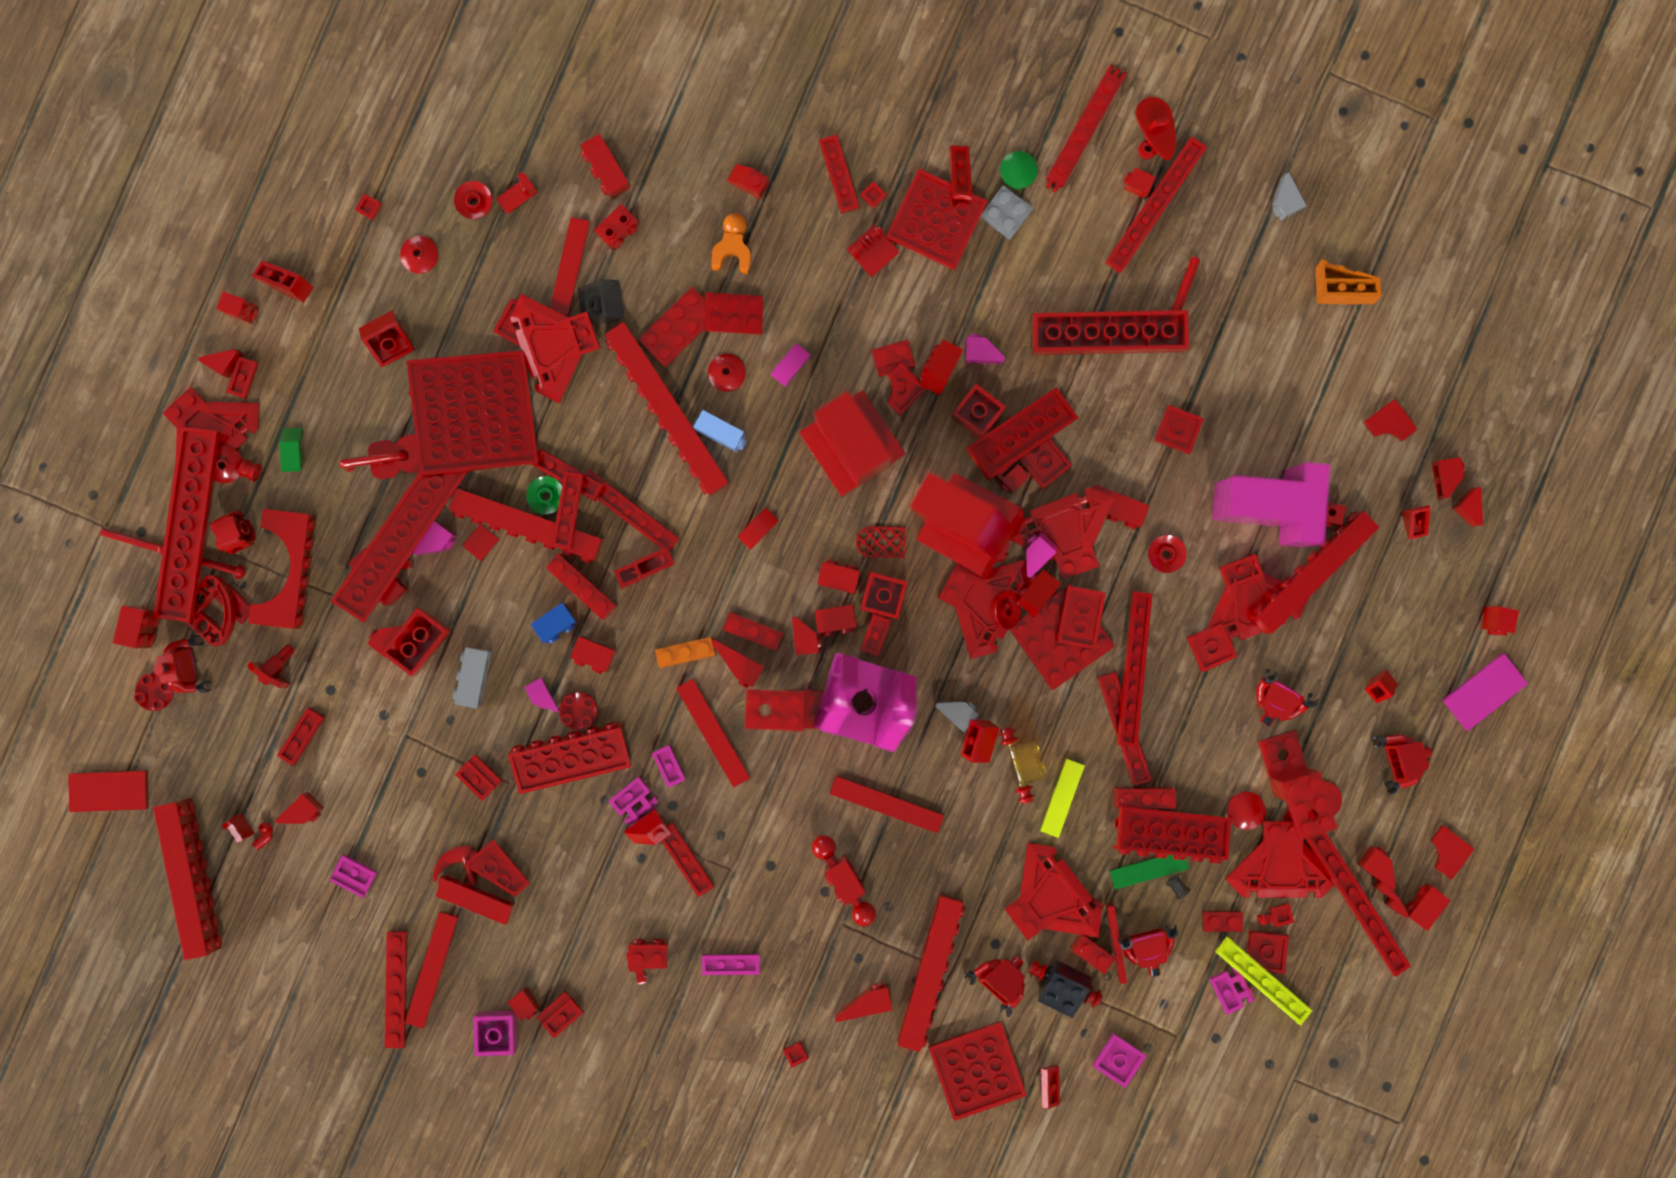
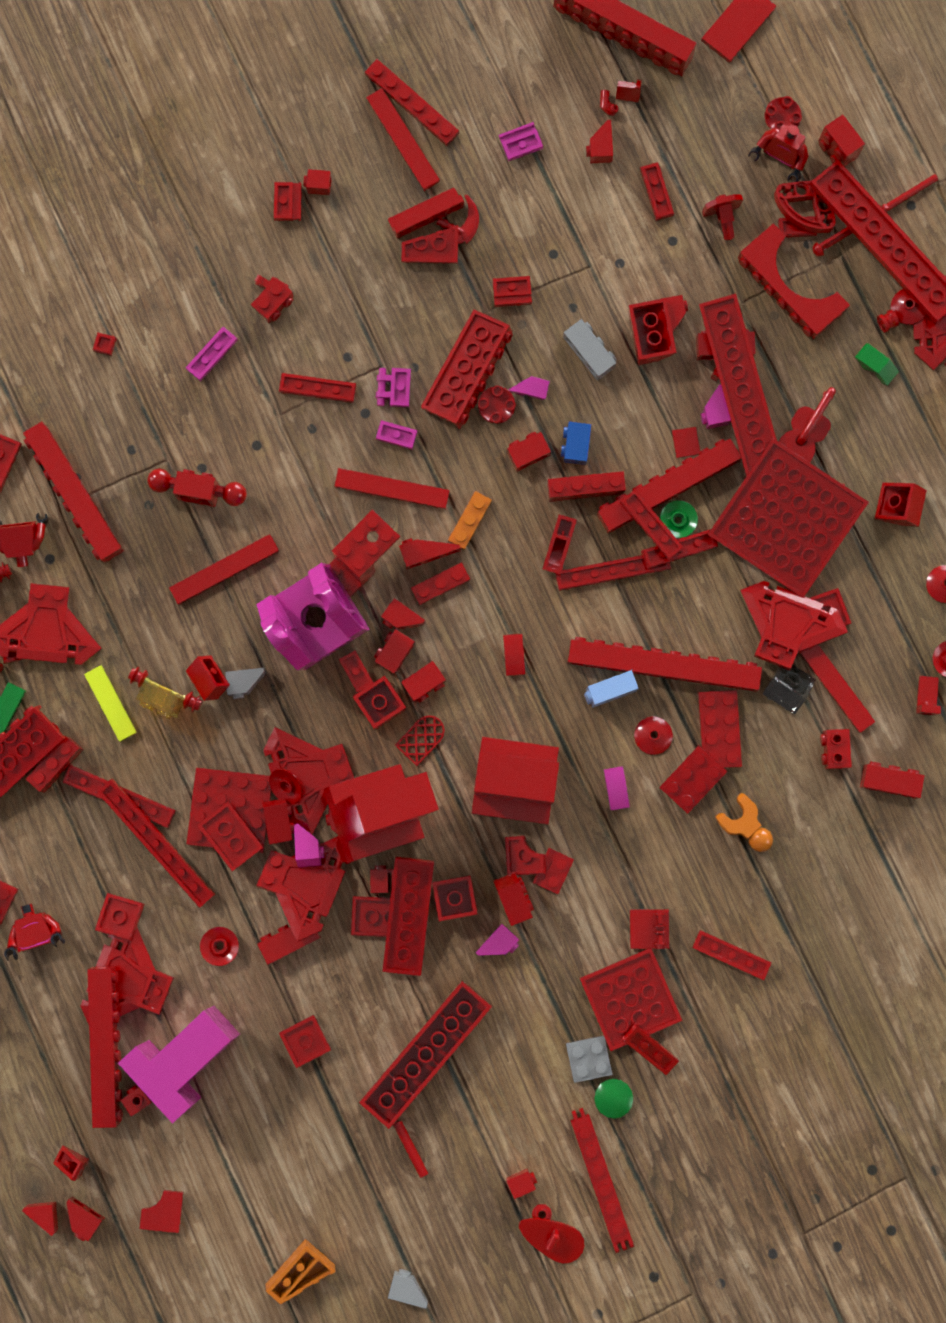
camera: 130 degrees right, 5 degrees down
red brick [209,510,256,554] -> none
dark pink brick [473,1010,518,1056] -> none
red slope [624,809,672,845] -> none
red slope [727,164,769,200] -> none
red slope [835,982,893,1022] -> none
red plate [860,181,887,209] -> none
red plate [1105,136,1207,274] -> none

